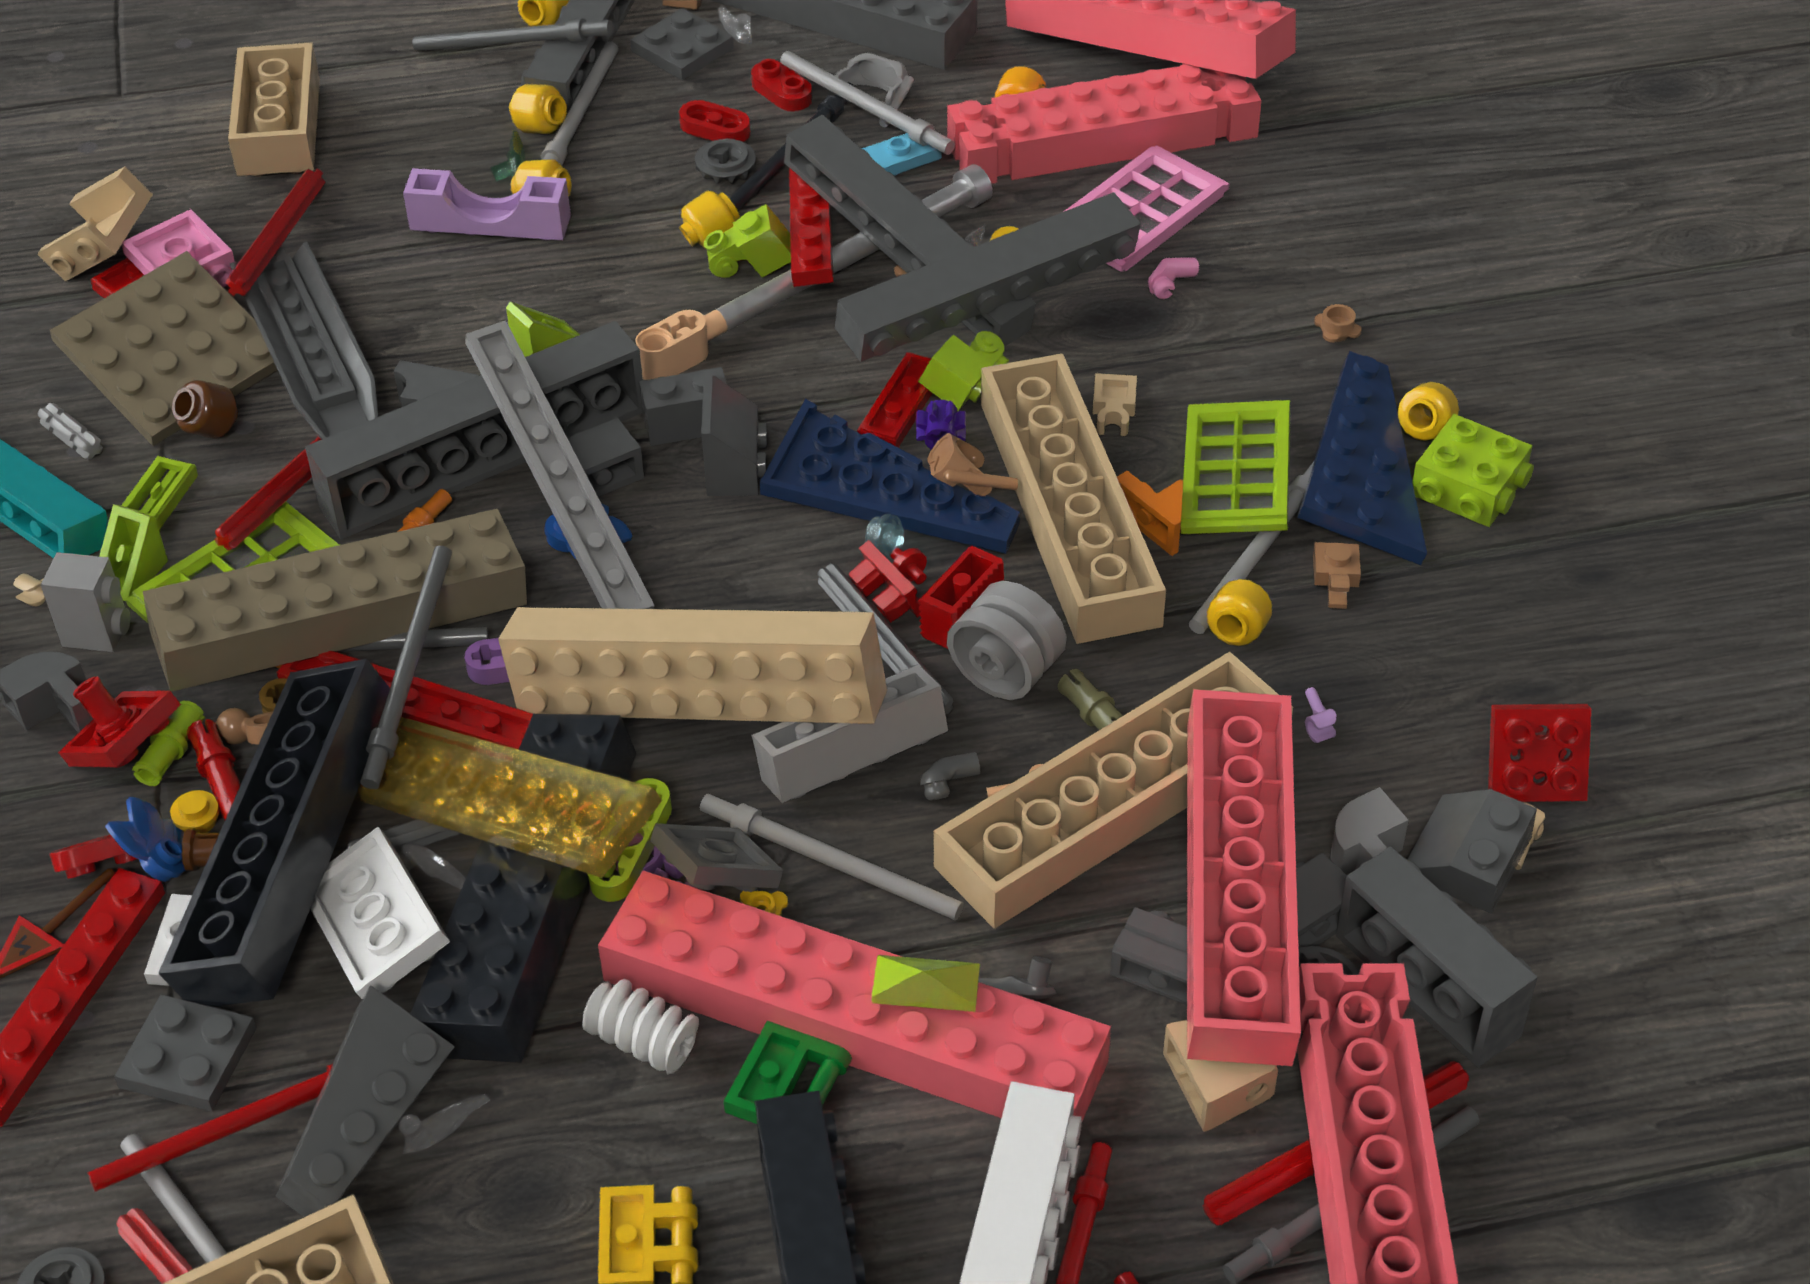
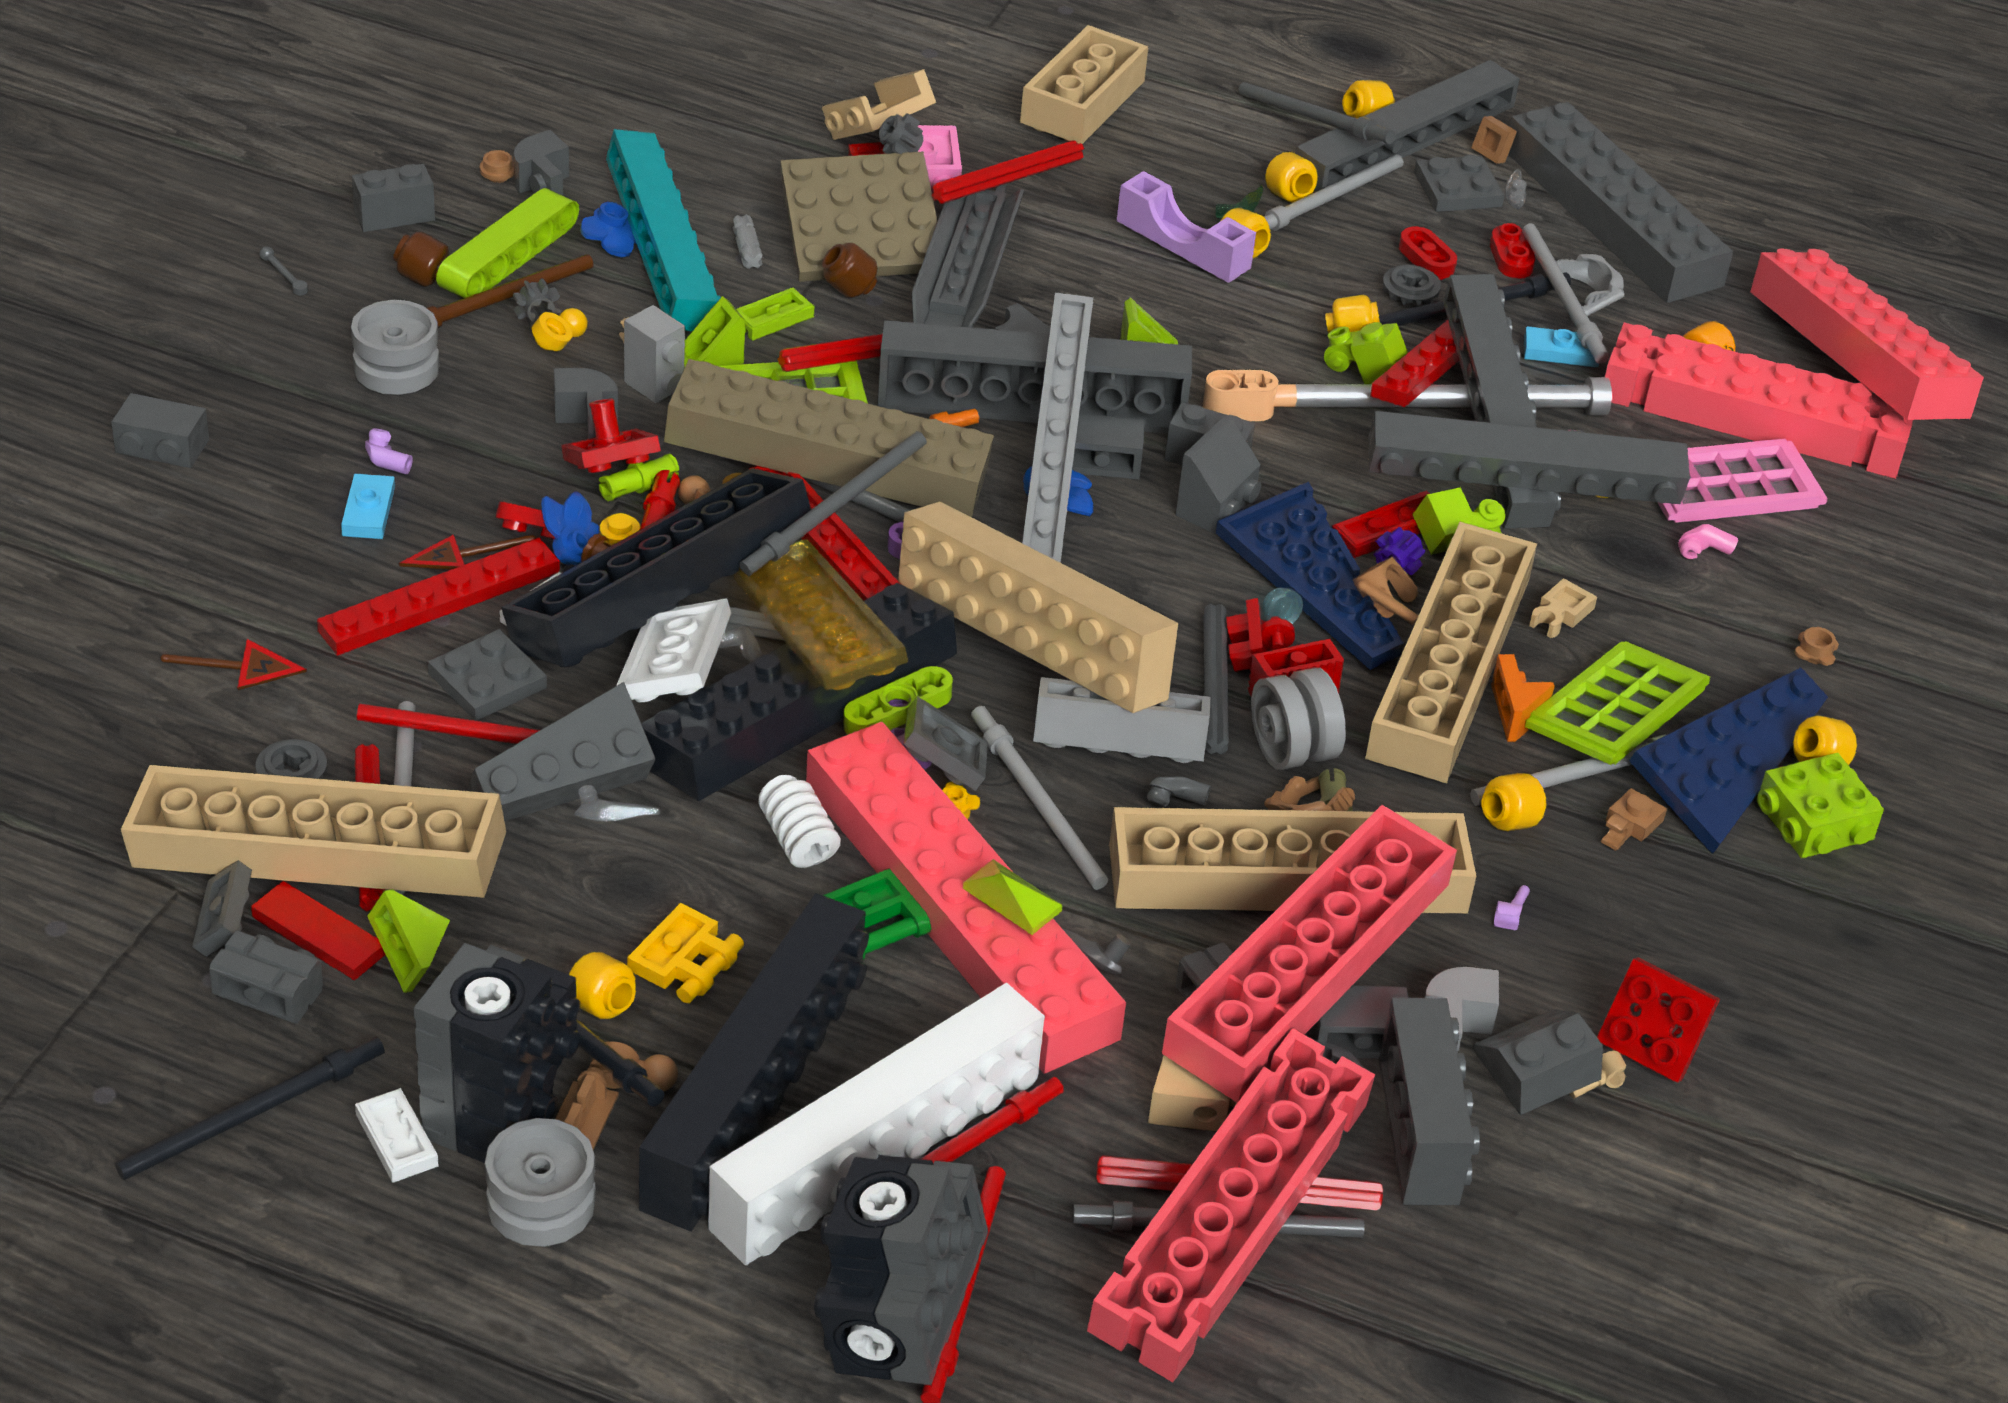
camera: 30 degrees right, 5 degrees down
none -> dark grey gear [879,113,923,154]
none -> medium nougat helmet [1264,776,1355,811]

